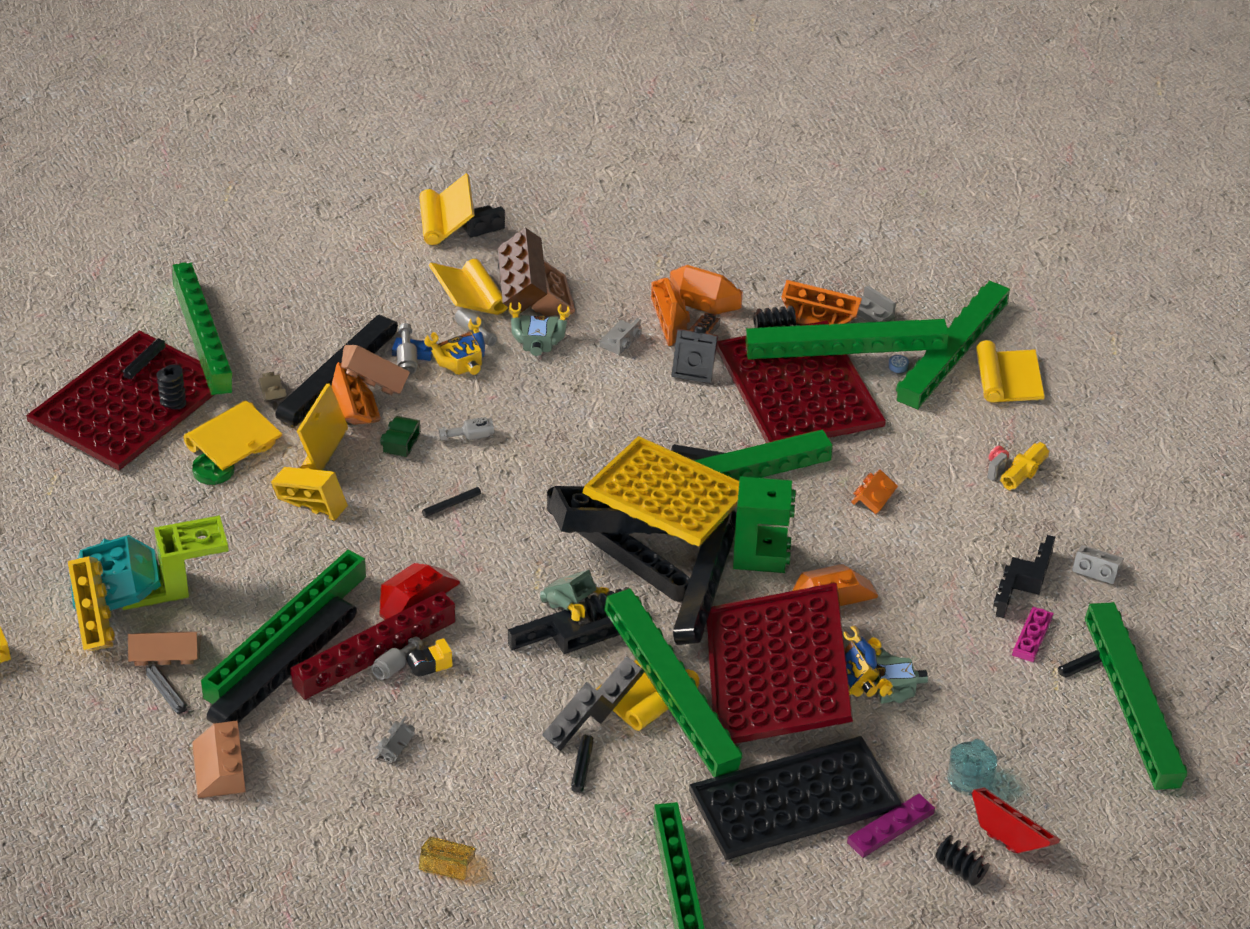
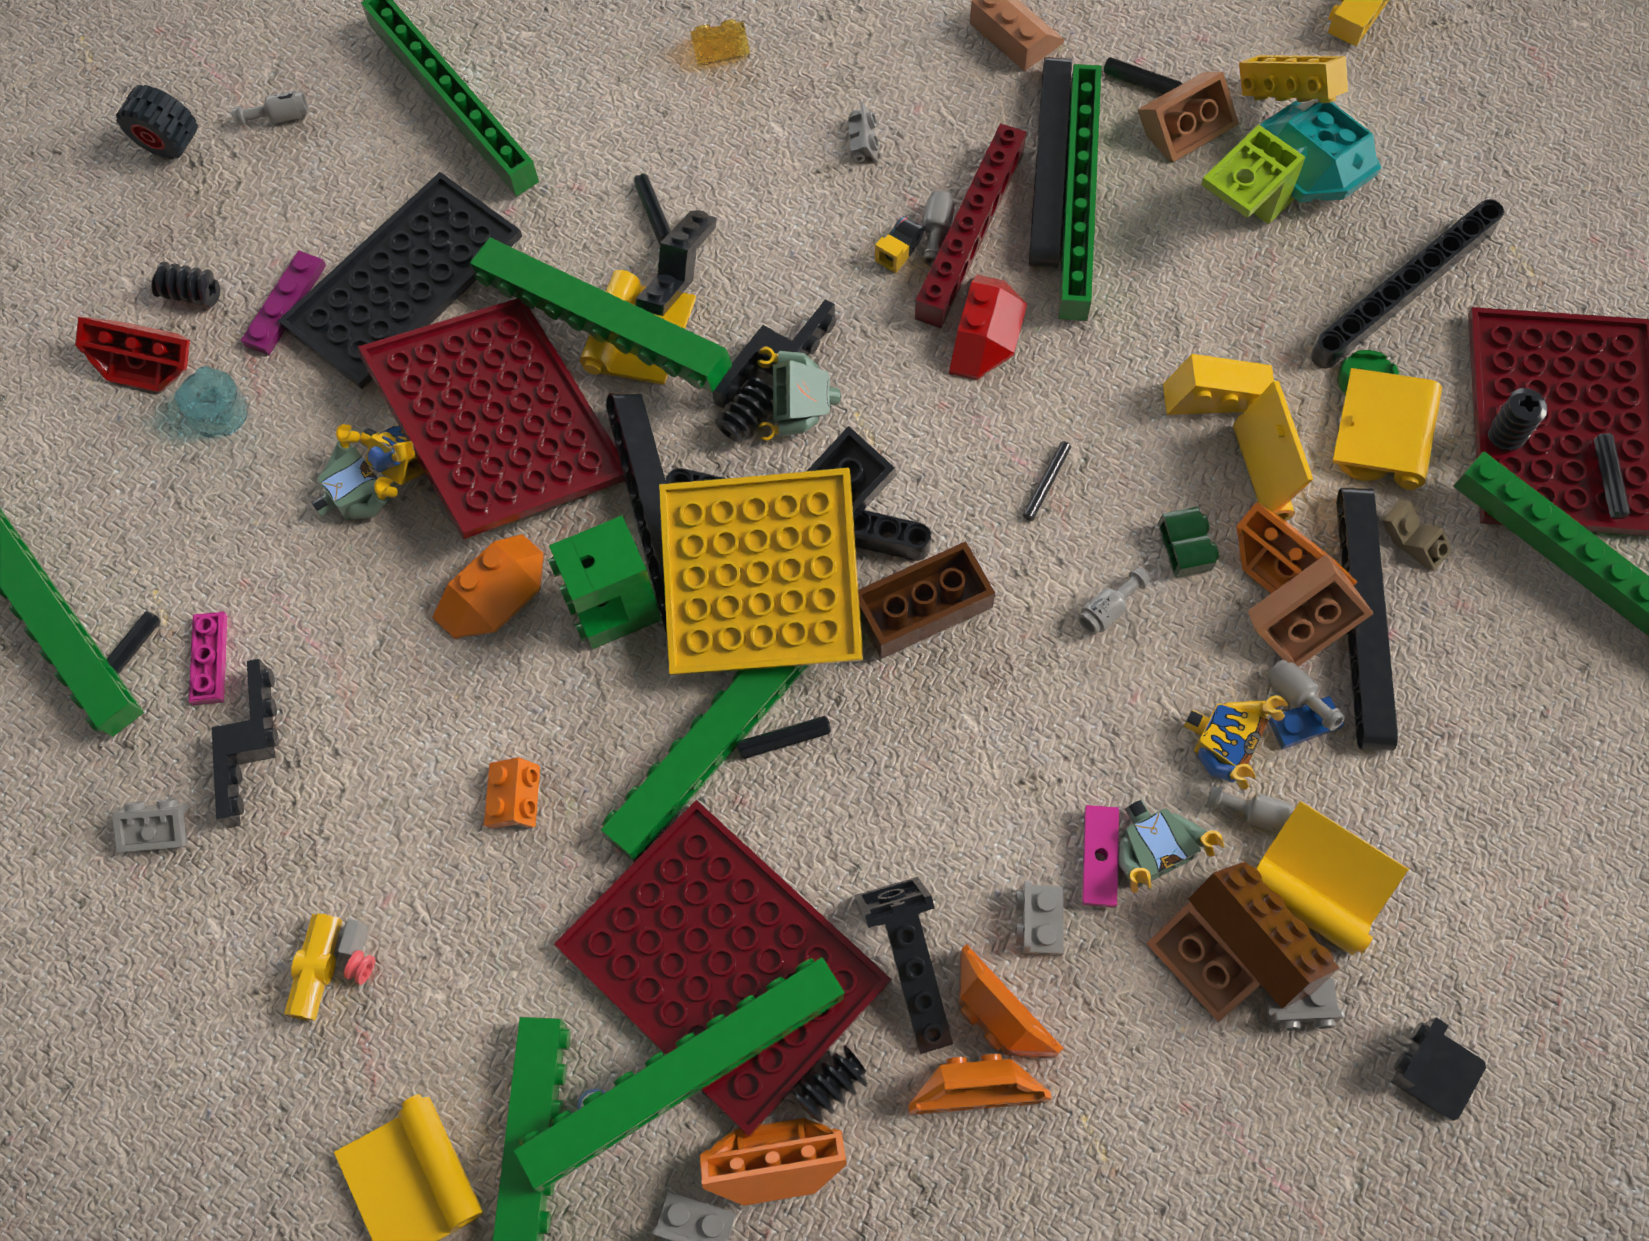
camera: 155 degrees right, 25 degrees up
yellow door [419,173,475,245] -> none
none -> reddish brown brick [858,541,995,659]
none -> dark pink tile [1082,805,1119,908]
none -> black beam [1311,199,1504,369]

